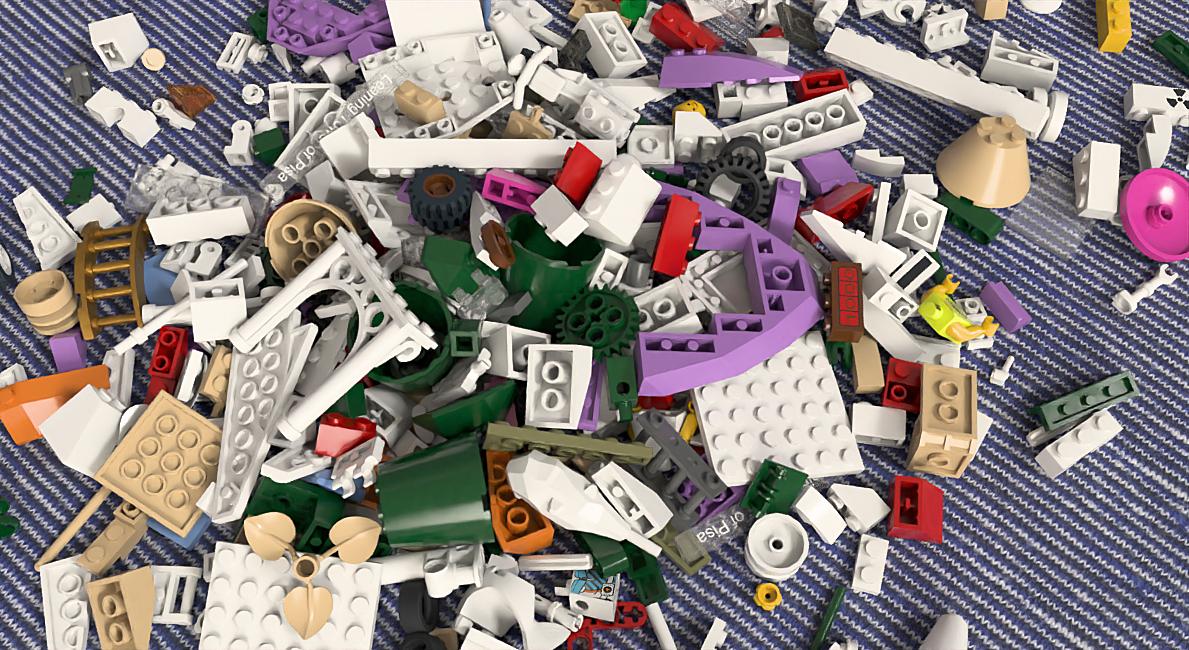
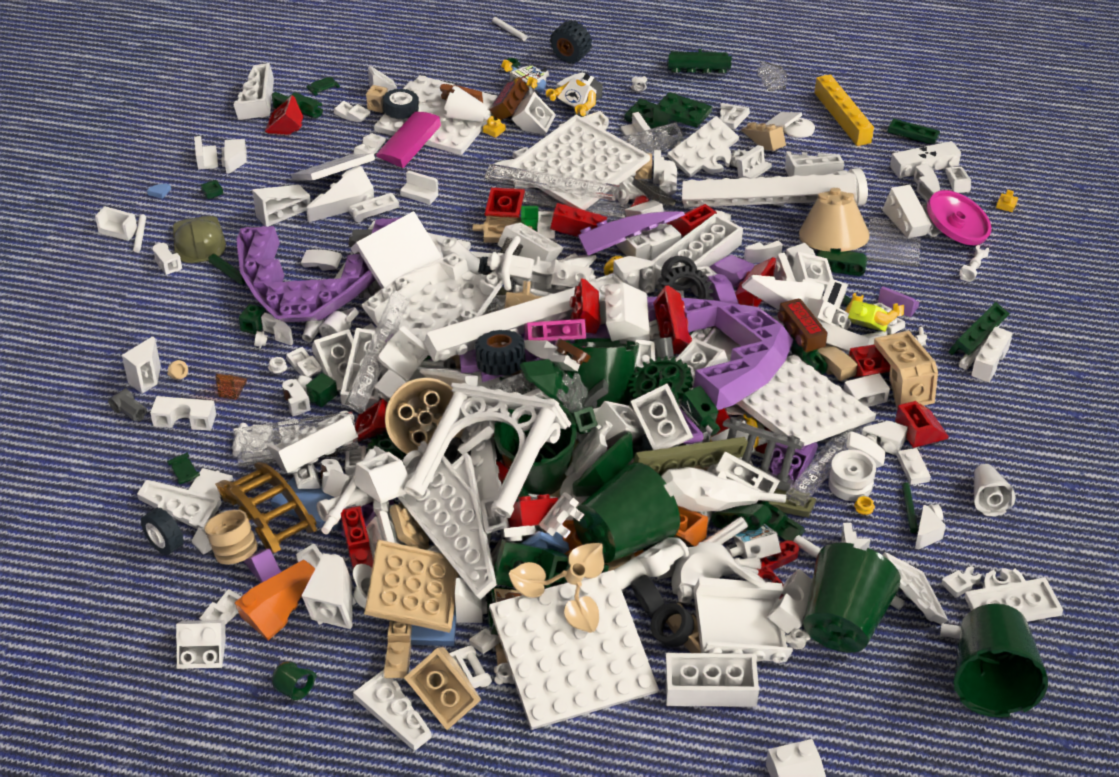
camera: 30 degrees left, 20 degrees down
tan piece [34,485,112,572] -> none
white plate [152,98,196,130] -> none
white tile [216,32,256,74] -> none
medium lavender slope [347,31,396,66] -> none
tan brick [393,80,447,125] -> none
white brick [531,185,589,247] -> none
dark green hinge [739,458,809,519] -> none

